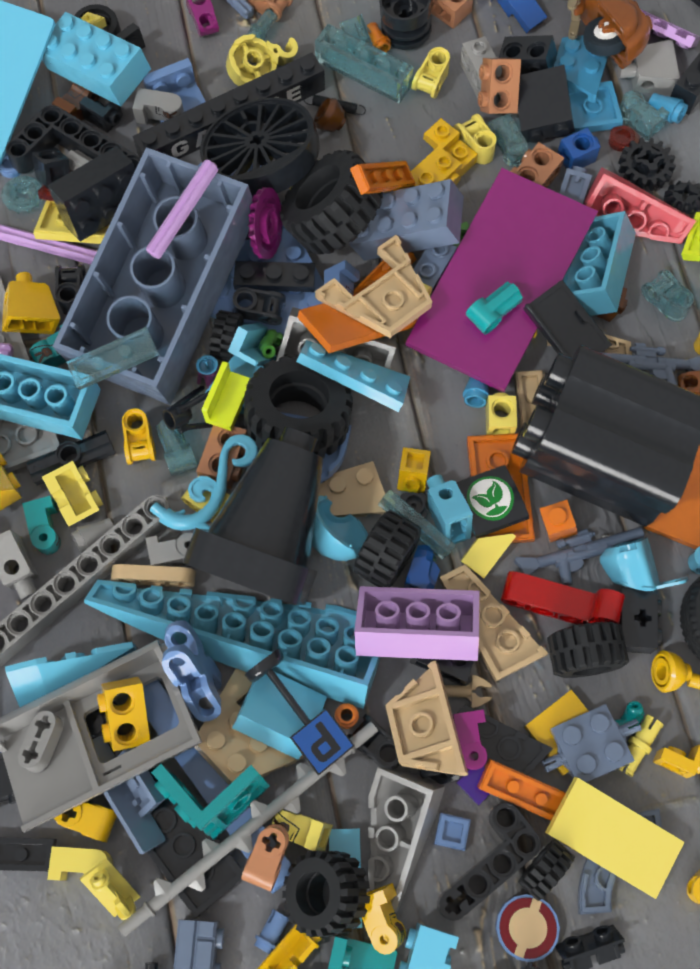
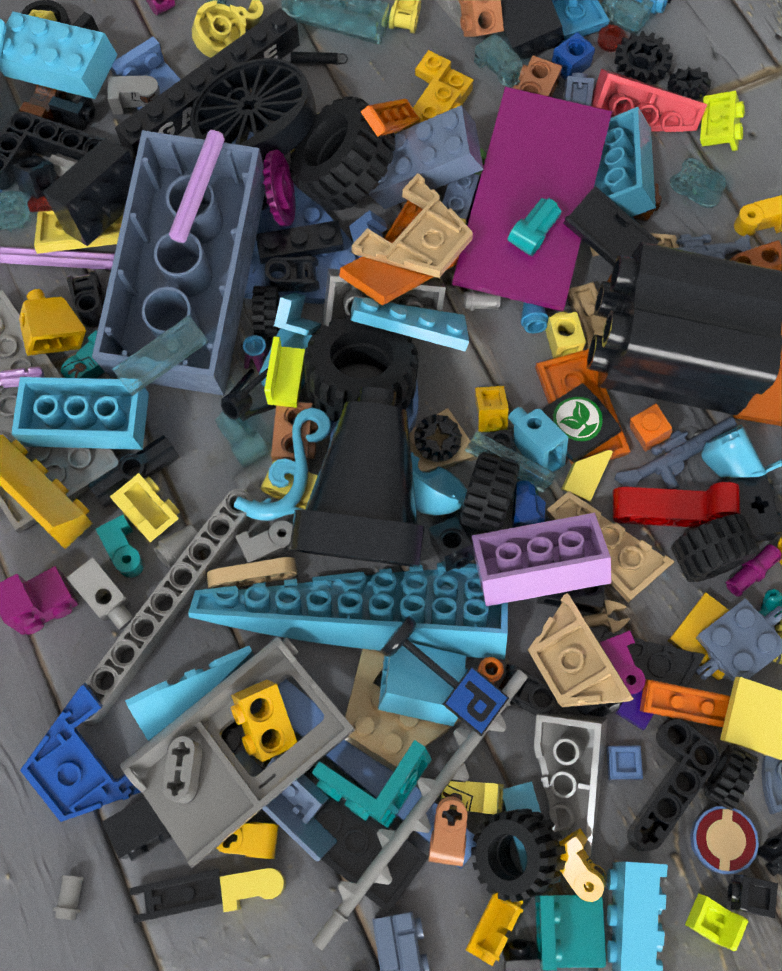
camera: 15 degrees left, 0 degrees up
light yellow hinge [80,858,140,920] -> none
yellow piece [122,408,157,465] -> none
medium blue piece [162,620,222,722] -> none
medium blue pin [254,909,289,954] -> none
bright green arm [258,329,283,358] -> none
reddish brown cone [314,98,346,132] -> none
light yellow piece [453,113,496,164] -> none
none -> black gear [414,414,462,462]
none -> black brick [429,516,474,572]
none -> light grey pin [464,289,500,311]
none -> magenta pin [725,544,782,597]

